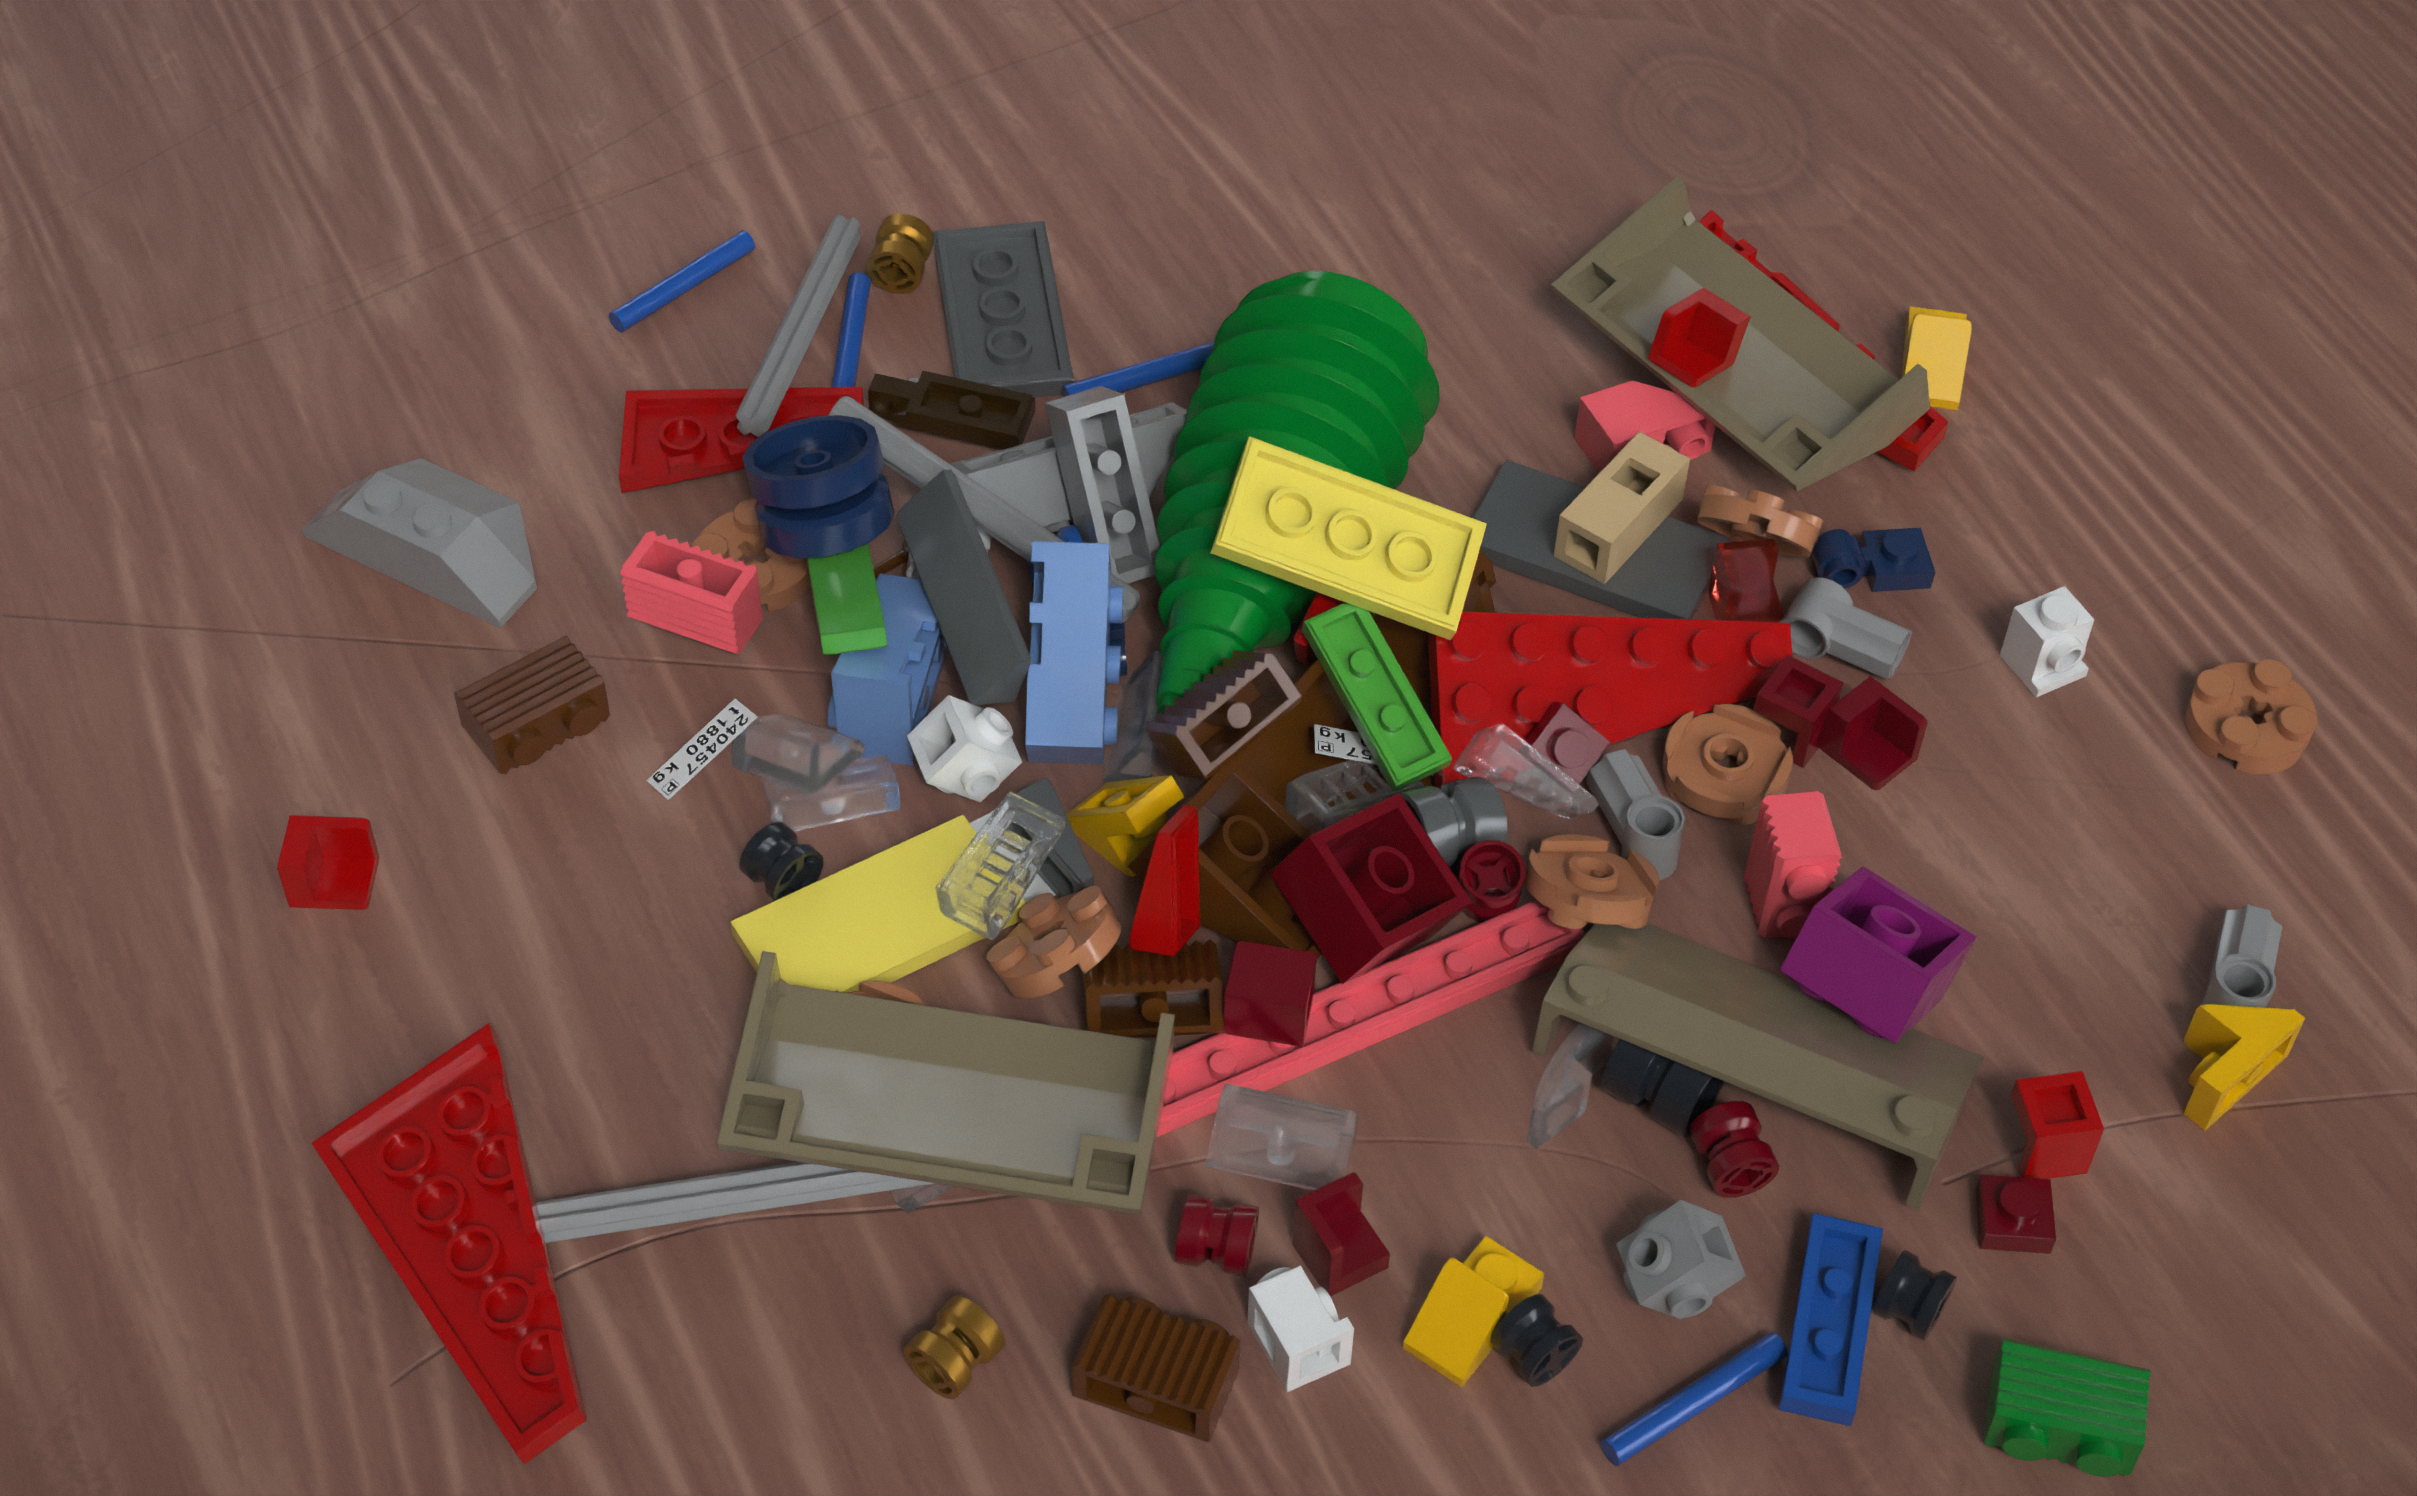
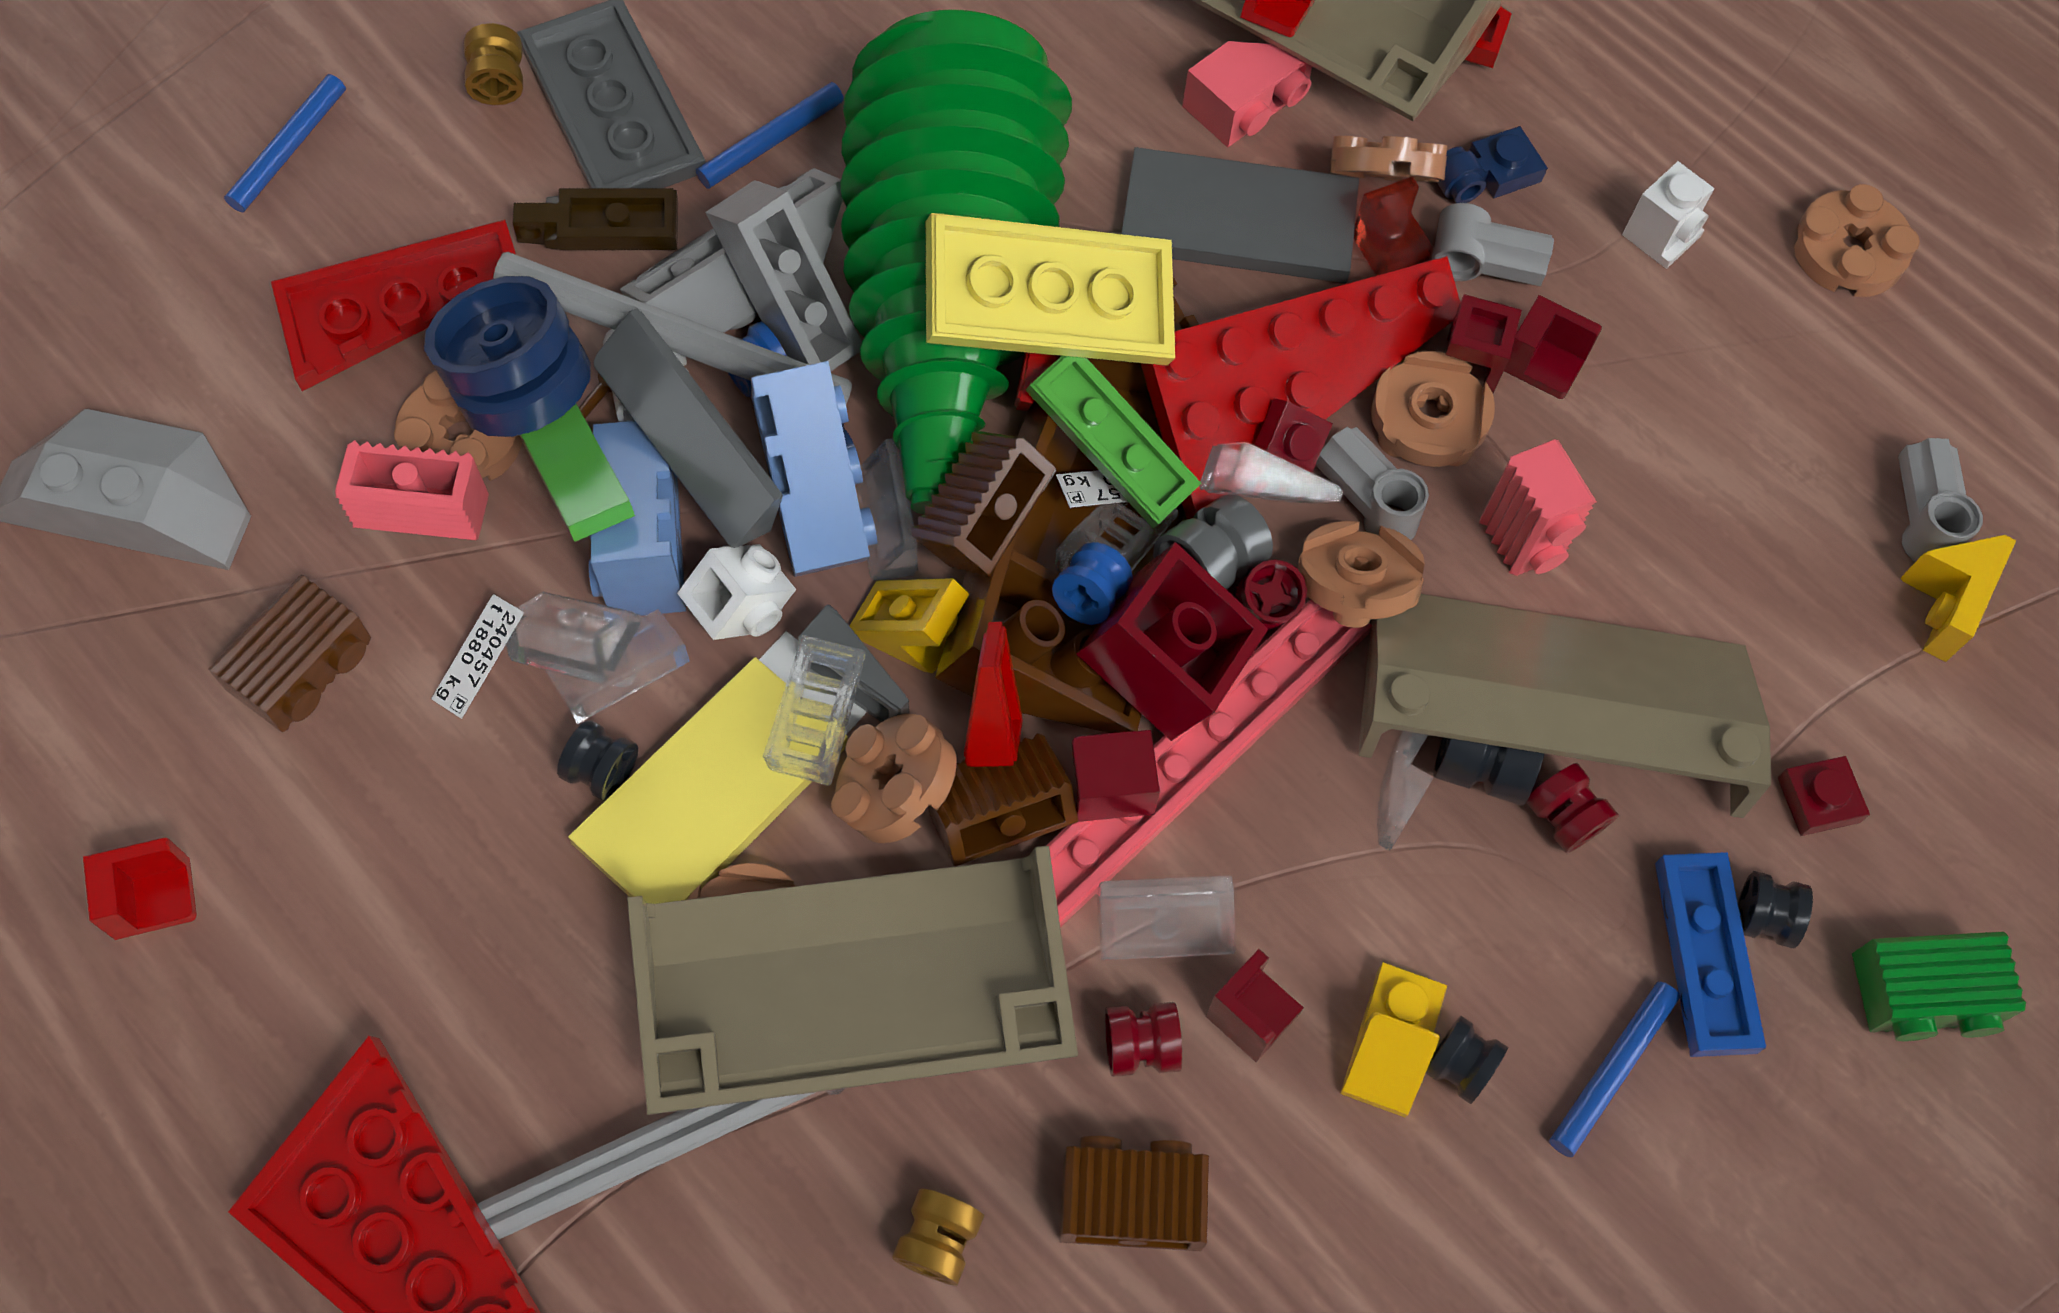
camera: 20 degrees left, 15 degrees up
light grey axle [736,215,861,437] -> none
blue bar [831,273,871,387] -> none
white brick [1247,1265,1354,1392] -> none
tan brick [1554,431,1690,585] -> none
light grey brick [1616,1200,1746,1319] -> none
magenta brick [1780,866,1977,1044] -> none
red panel [2011,1071,2104,1179] -> none
none -> blue wheel [1052,542,1133,625]

